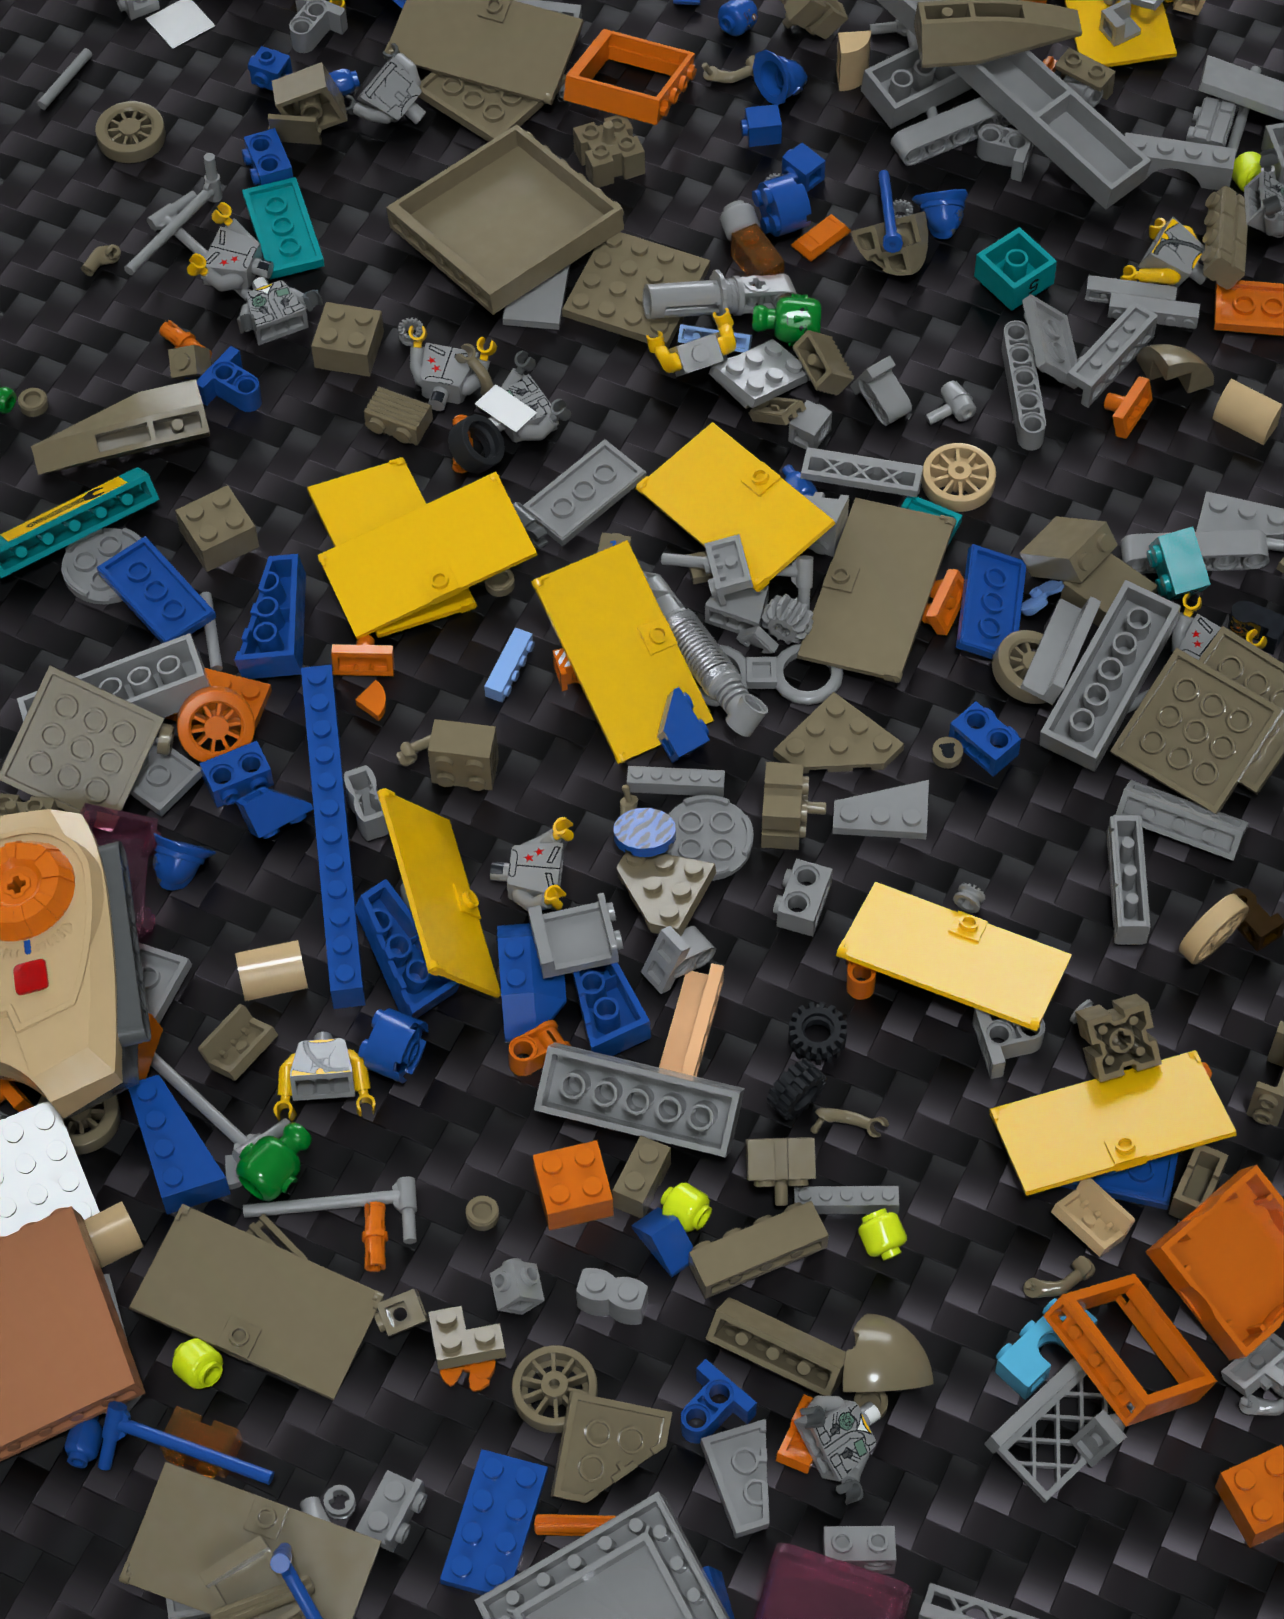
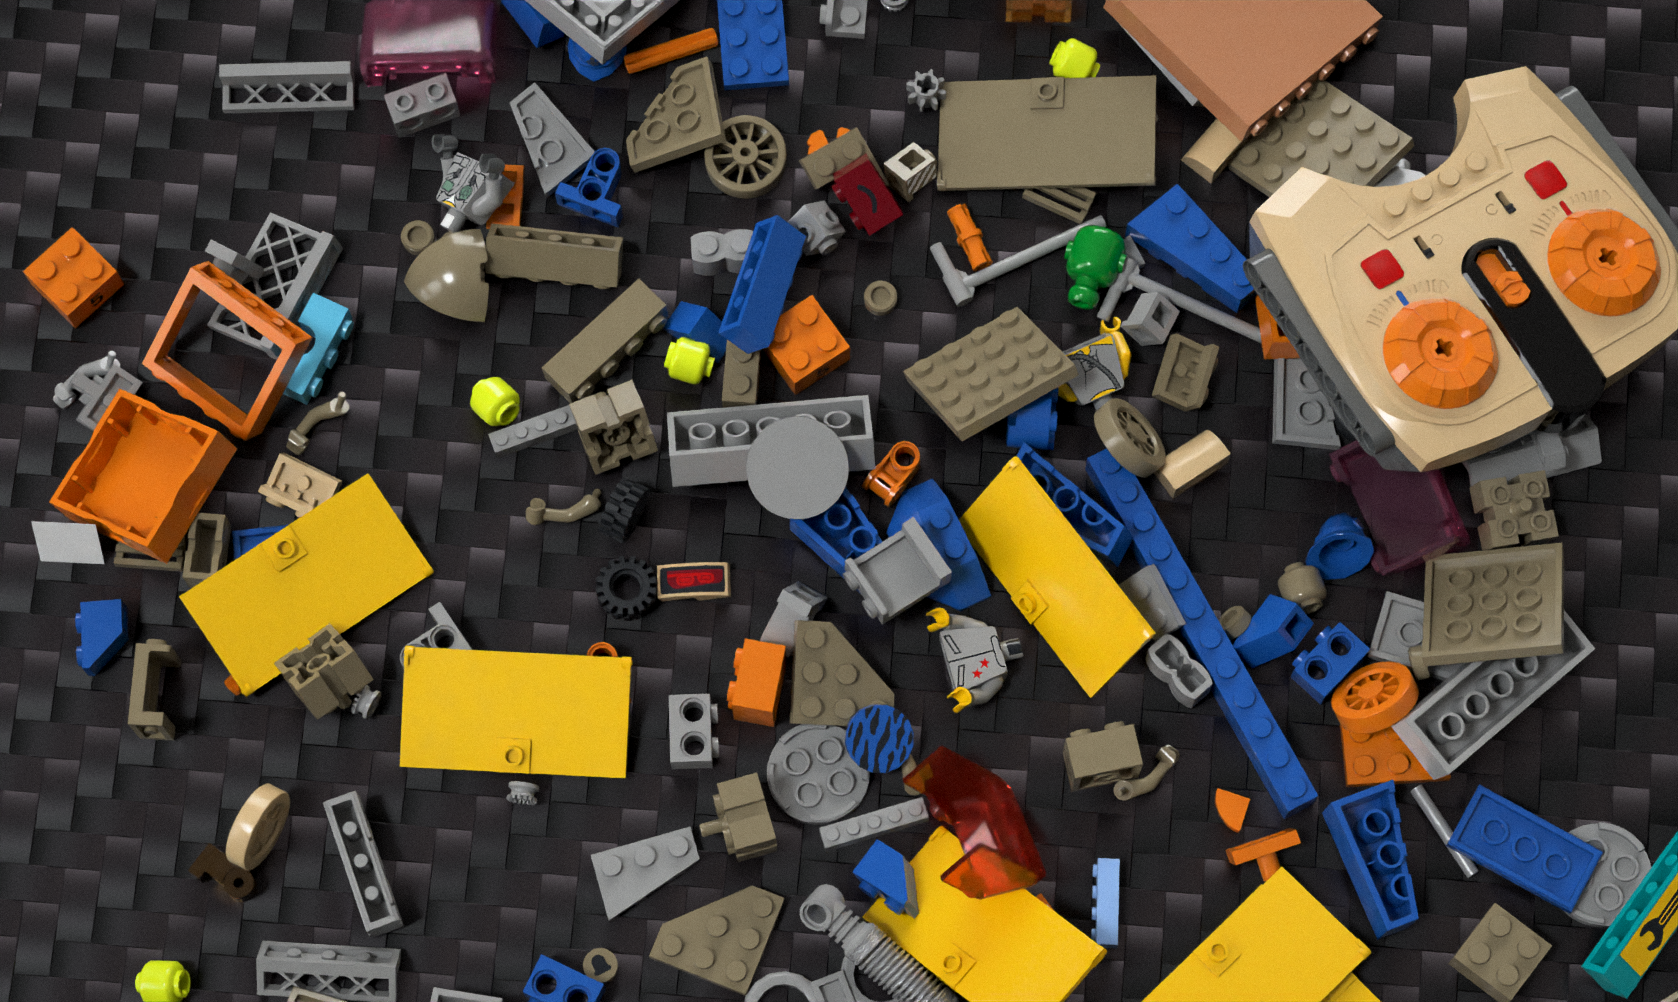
camera: 160 degrees right, 15 degrees up
light nougat panel [659,963,724,1077] -> none
none -> dark tan tile [401,220,435,255]
none -> slope [657,562,731,601]
none -> blue brick [718,215,806,354]
none -> orange brick [727,638,787,727]
none -> light grey tile [746,416,849,519]
none -> dark red brick [831,153,903,236]
none -> clear red windscreen [902,745,1046,900]
none -> dark tan plate [903,307,1079,441]
none -> light grey gear [906,69,946,112]
none -> dark tan wheel [1094,398,1166,478]
none -> light grey plate [1118,564,1186,642]
none -> light grey brick [1120,292,1180,346]
none -> dark tan tile [1219,606,1251,640]
none -> dark tan head [1278,562,1327,614]

